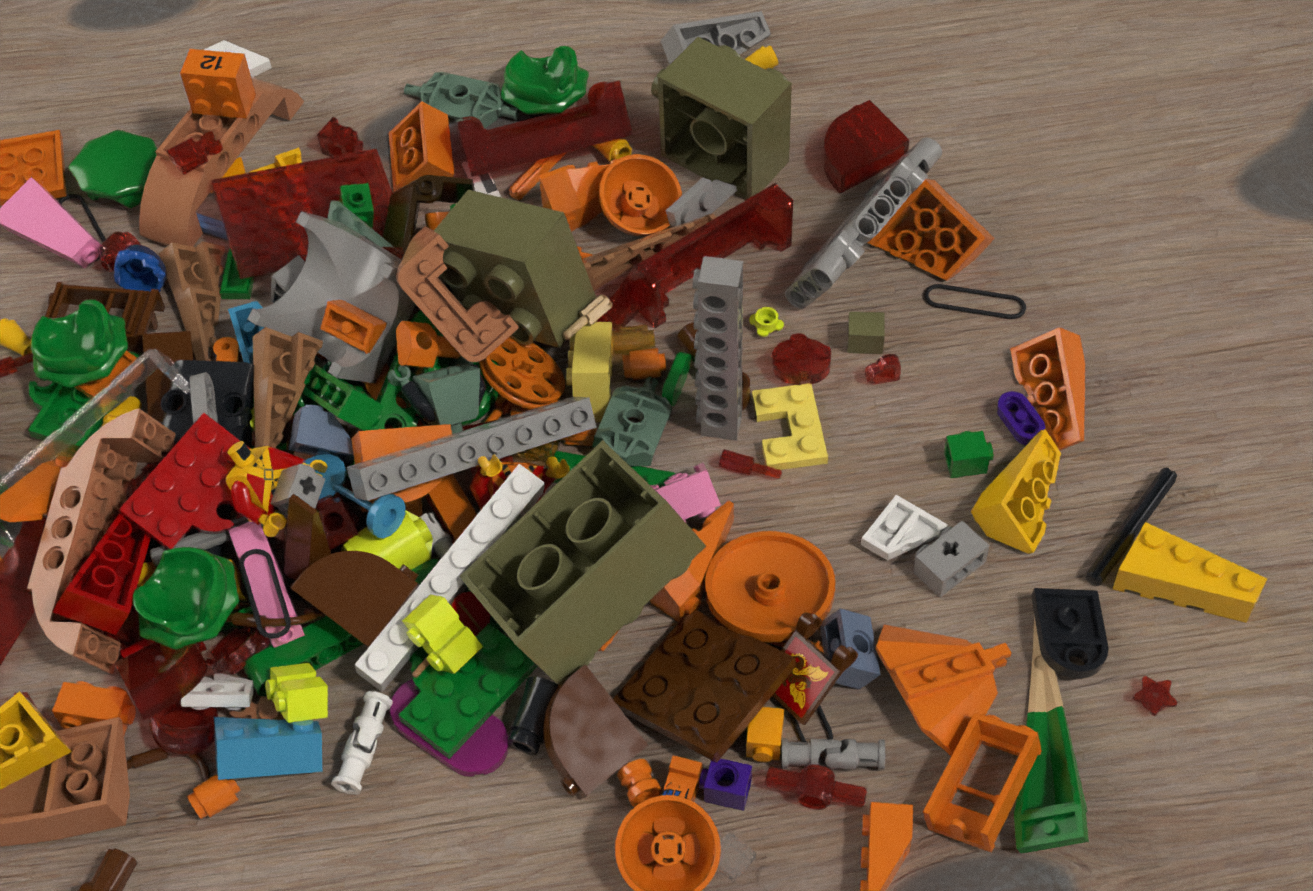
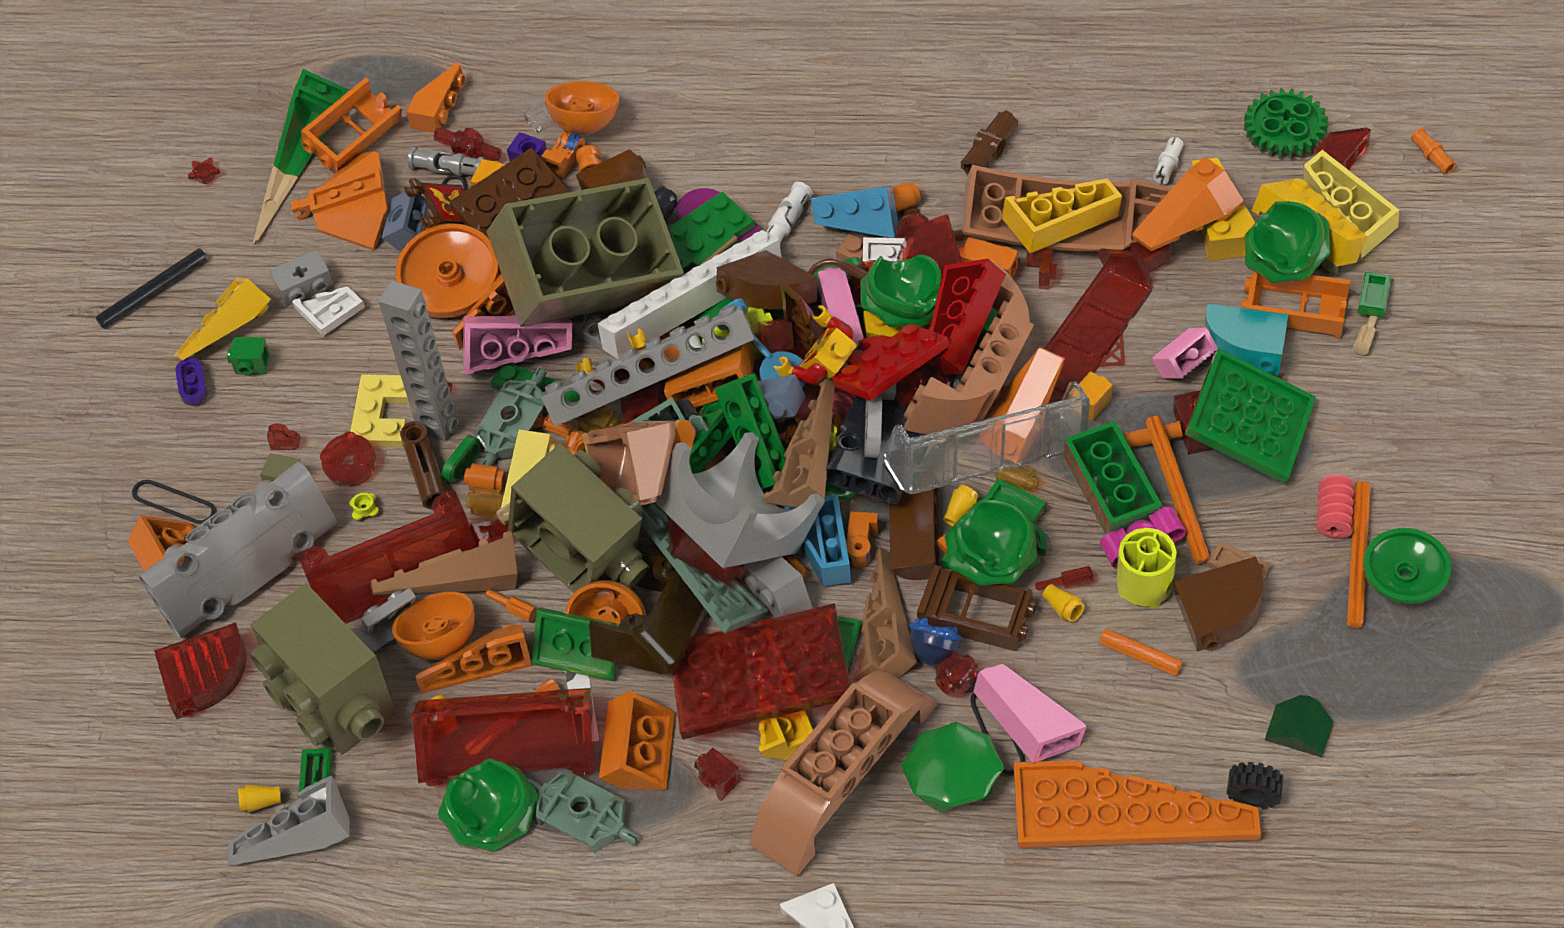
camera: 165 degrees left, 0 degrees up
clear red plate [167,131,223,175] -> none
orange brick [180,49,256,119] -> none
black piece [239,549,291,639] -> none
neon yellow brick [265,663,328,723] -> none
light grey brick [270,464,325,513] -> none
orange slope [320,299,387,353] -> none
green brick [340,183,374,228] -> none
neon yellow brick [402,594,483,674] -> none
orange wedge [1010,327,1085,451] -> none
black tile [1031,588,1109,679] -> none
yellow wedge [1112,522,1267,623] -> none

